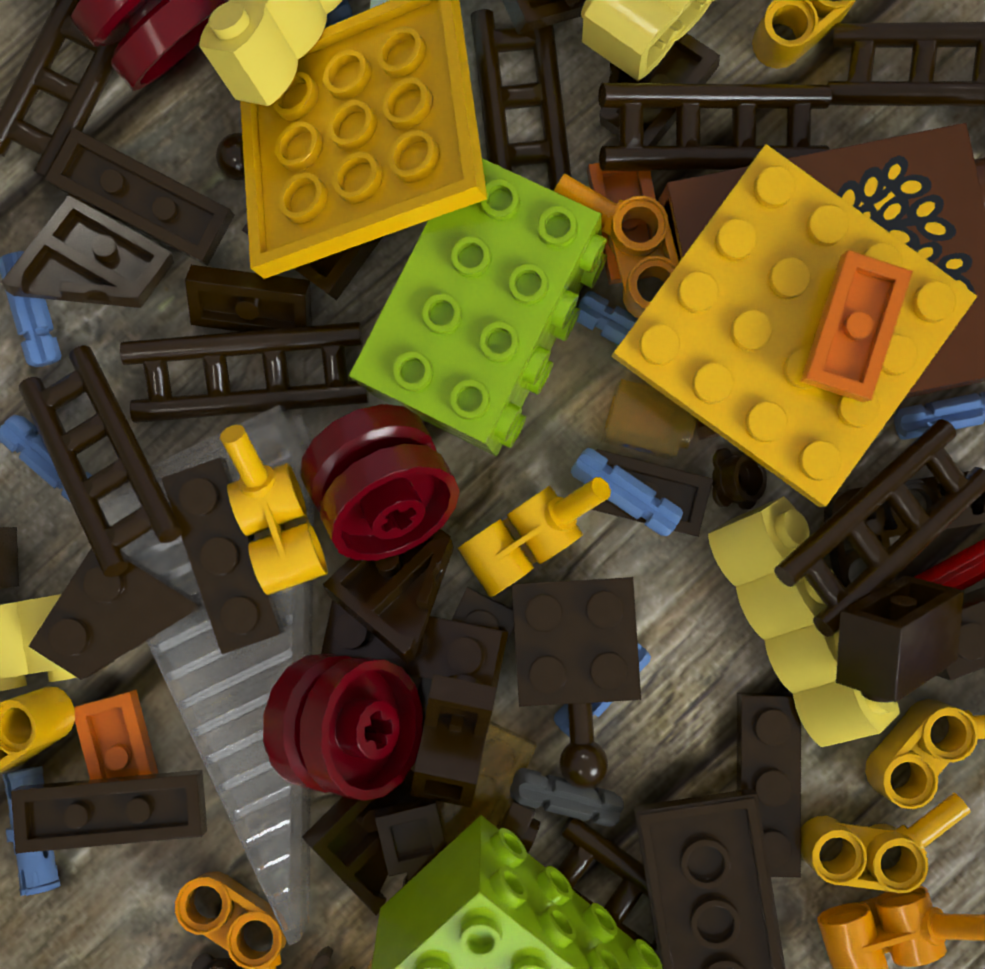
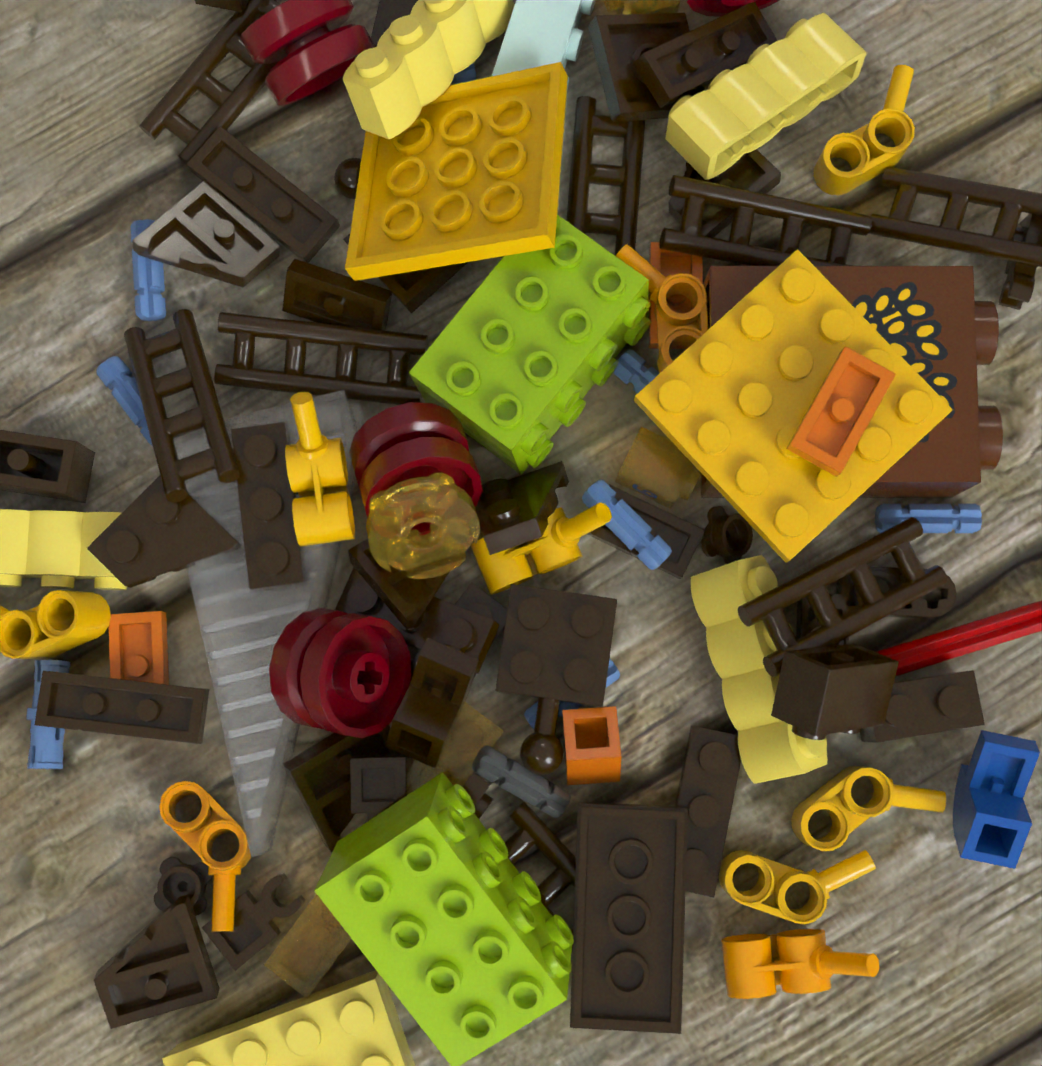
camera: 15 degrees right, 5 degrees down
none -> clear yellow plate [366,473,480,579]
none -> dark brown wing [473,461,569,555]
none -> orange brick [562,706,622,786]

